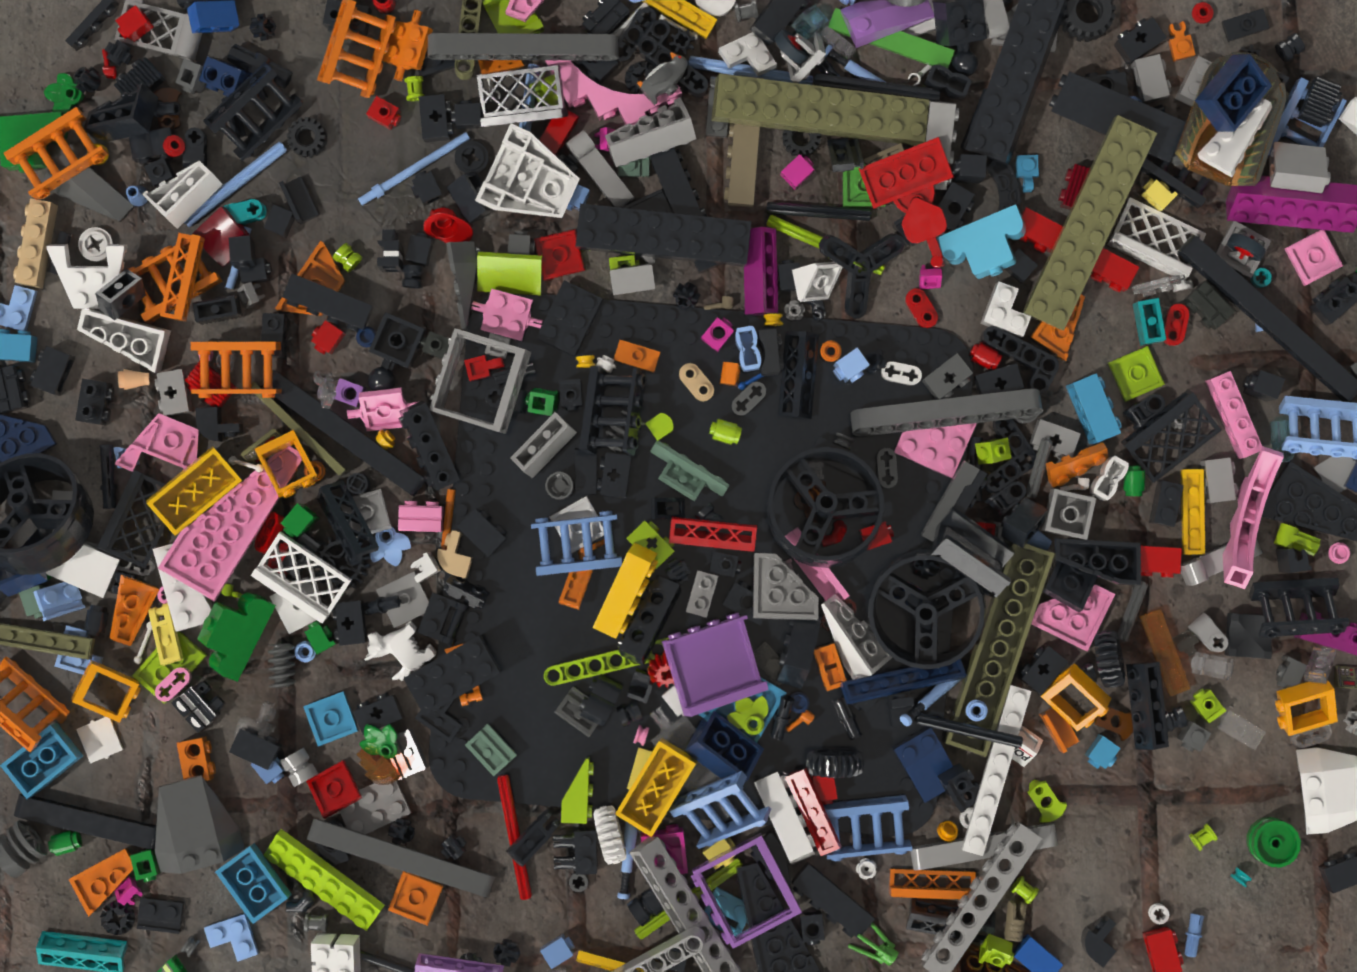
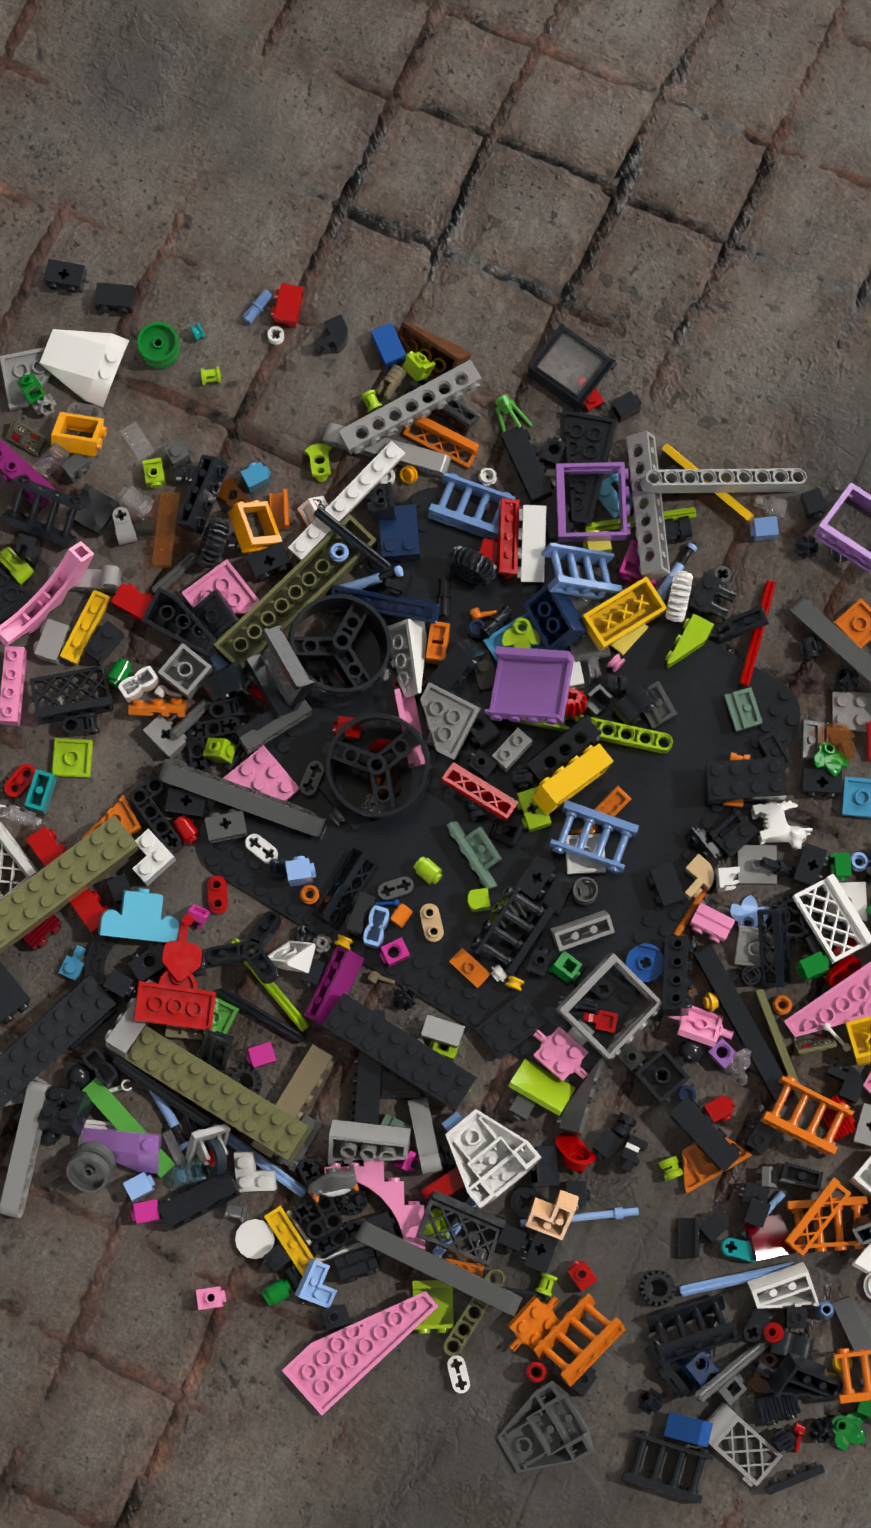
camera: 145 degrees left, 10 degrees down
red brick [115,5,154,42] -> none
light orange window [255,430,318,498] -> none
red tile [534,229,585,281] -> none
dark azure brick [1066,373,1122,445] -> none
none -> light nougat brick [525,1190,579,1240]
none -> blue plate [626,943,664,983]
none -> dark grey axle [694,1337,770,1403]

